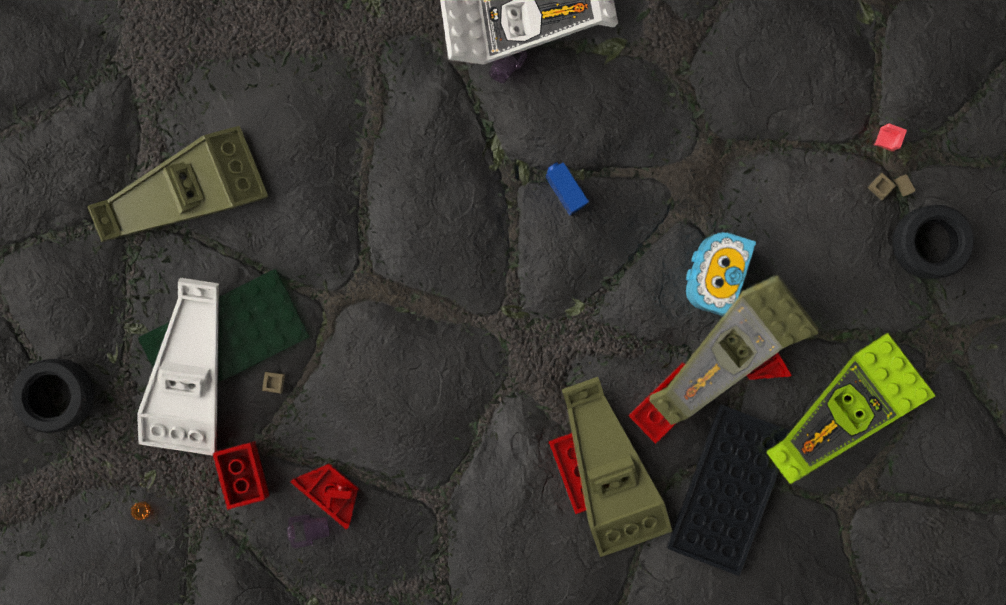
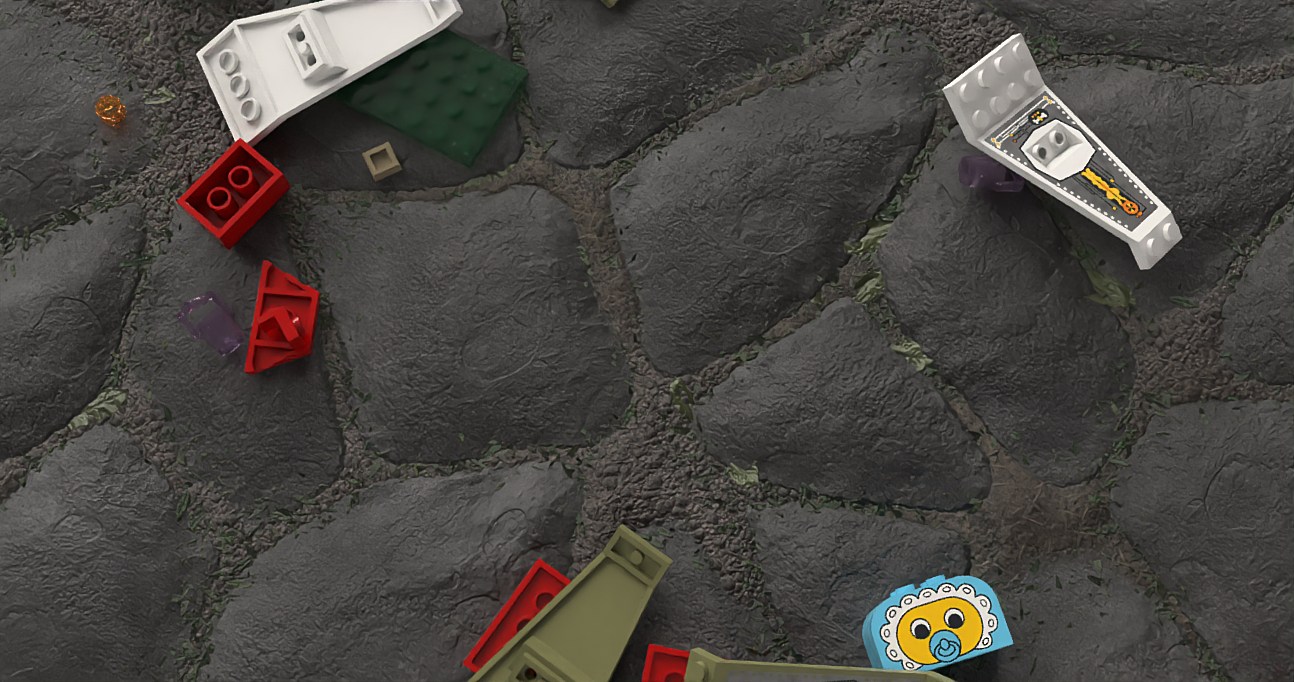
camera: 55 degrees right, 15 degrees down
blue brick [545,162,588,216] -> none

